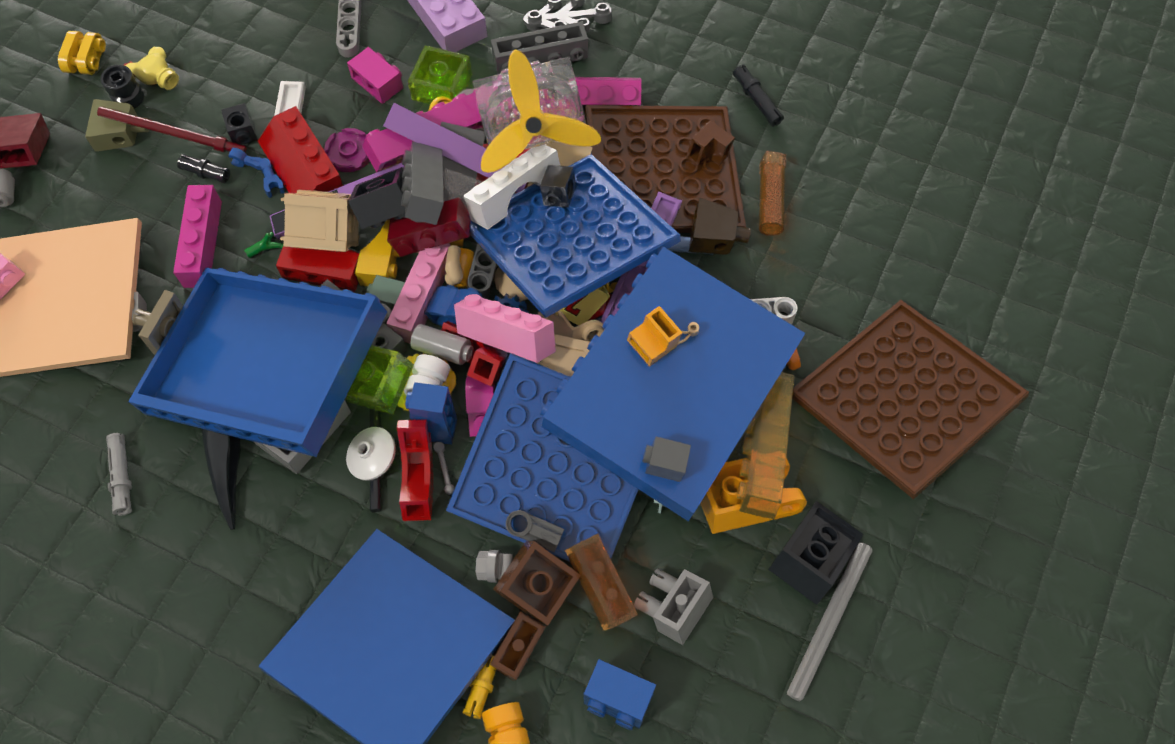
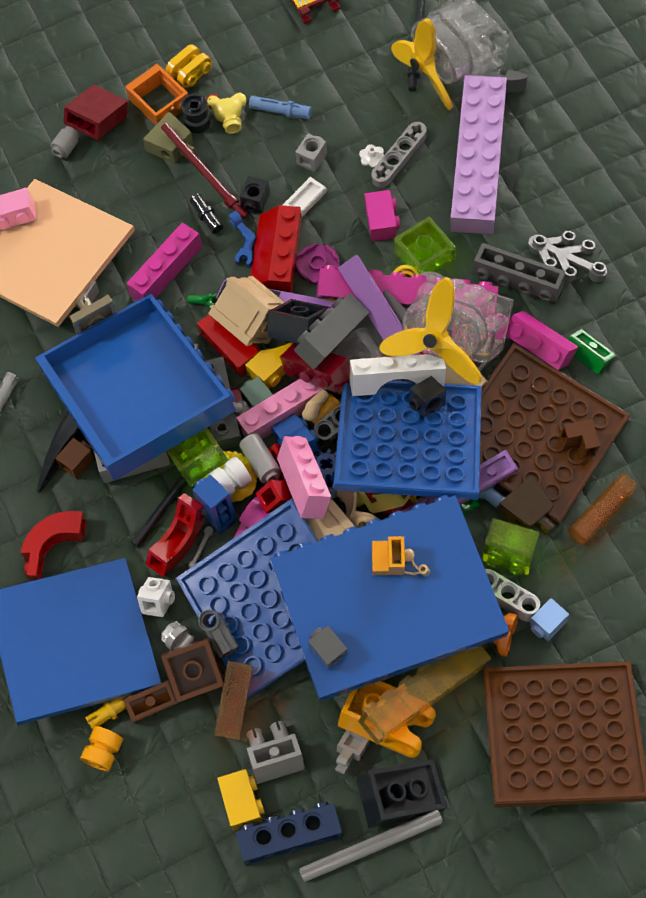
camera: 45 degrees right, 0 degrees up
white dish [346,427,396,481] -> none
blue brick [584,659,656,730] -> none
none -> red arch [21,511,87,581]
none -> reddish brown brick [56,438,95,479]
none -> orange window [125,64,188,126]
none -> white brick [137,577,175,617]
none -> yellow brick [217,769,265,831]
none -> dark blue brick [236,802,343,866]
none -> medium blue pin [249,95,312,120]
none -> light grey brick [295,134,327,172]
none -> light grey plate [335,730,370,774]
none -> white plant [359,145,384,168]
none -> clear neon green brick [483,518,540,575]
none -> light blue brick [530,598,569,641]
none -> green slope [568,329,616,374]

